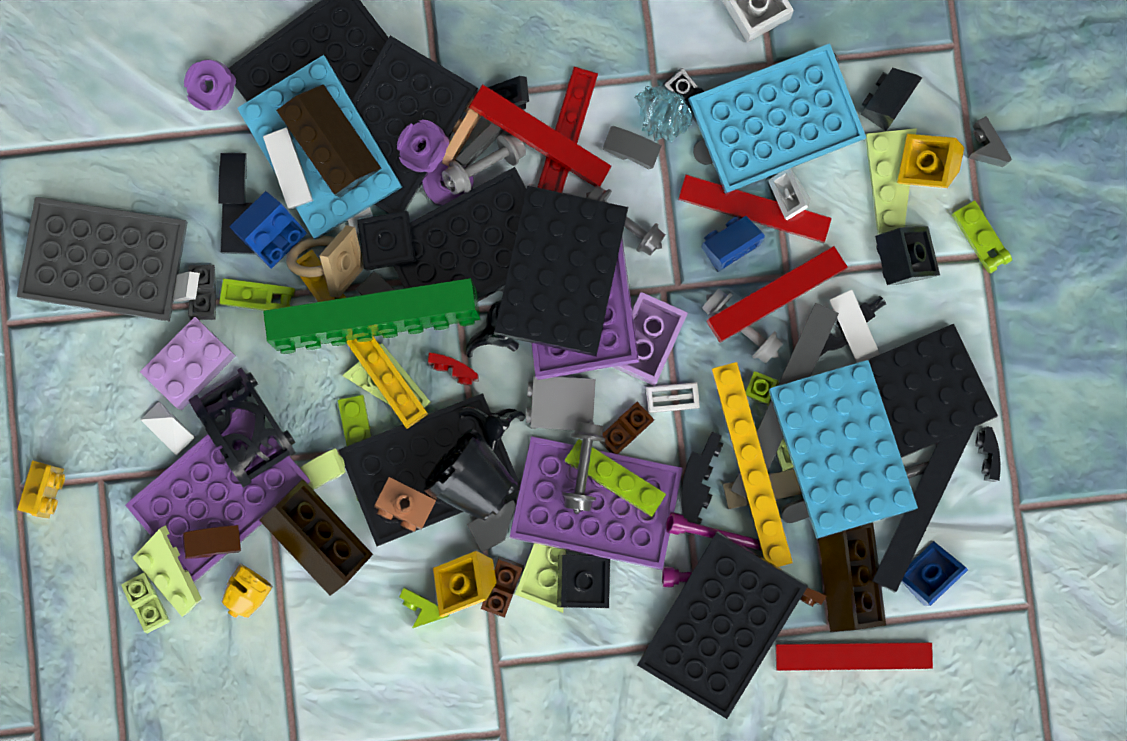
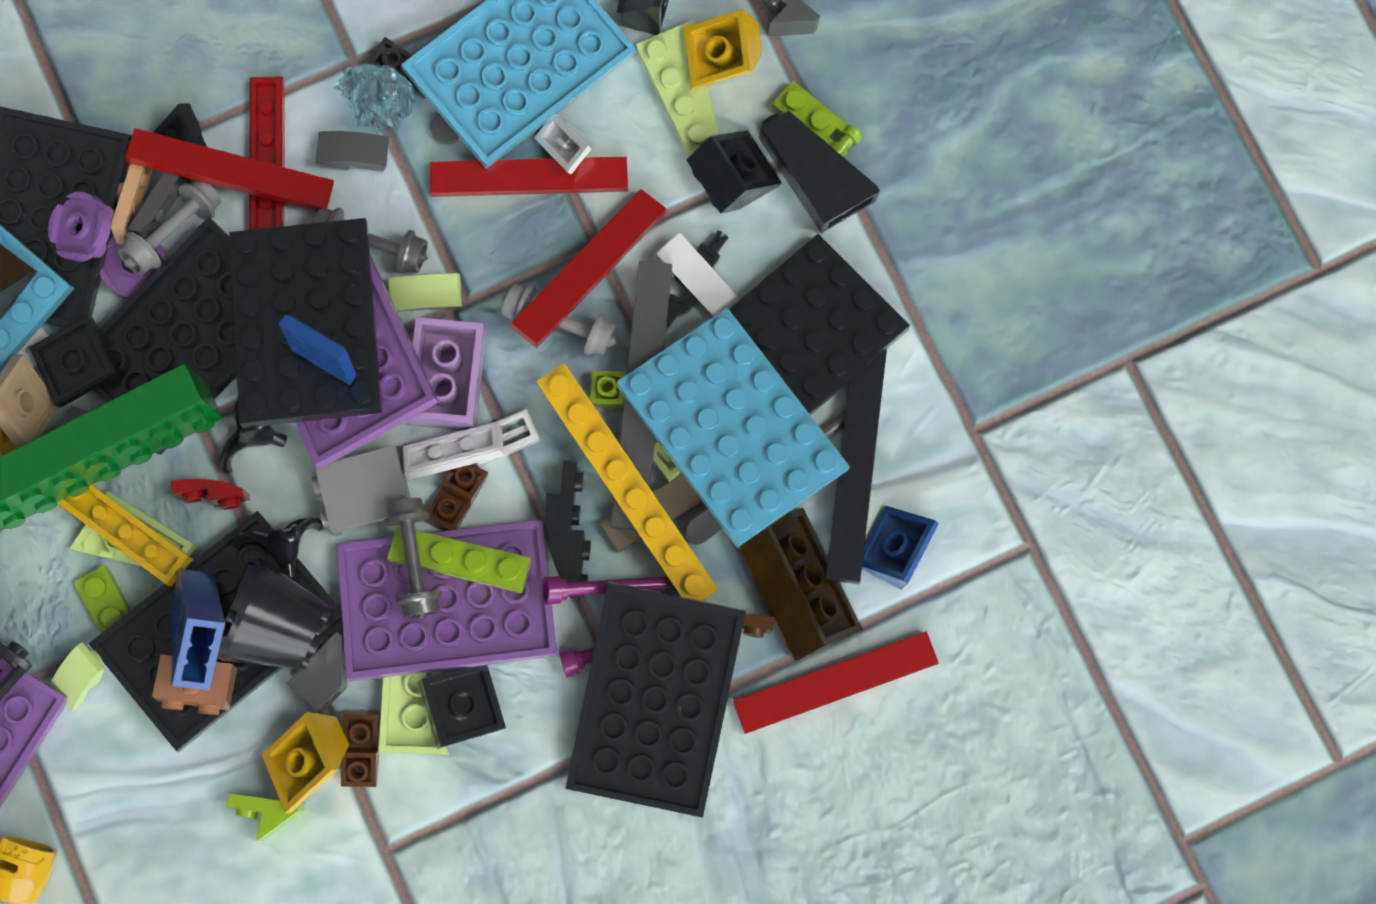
camera: 25 degrees left, 5 degrees down
dark brown slope [259,479,373,596] -> none
blue slope [701,216,765,272] -> none
black slope [975,426,1001,482] -> none
none -> blue slope [172,569,225,691]
none -> blue tile [279,314,357,385]
none -> yellowish green slope [388,273,462,312]
none -> white tile [402,421,504,480]
none -> black slope [759,110,880,234]

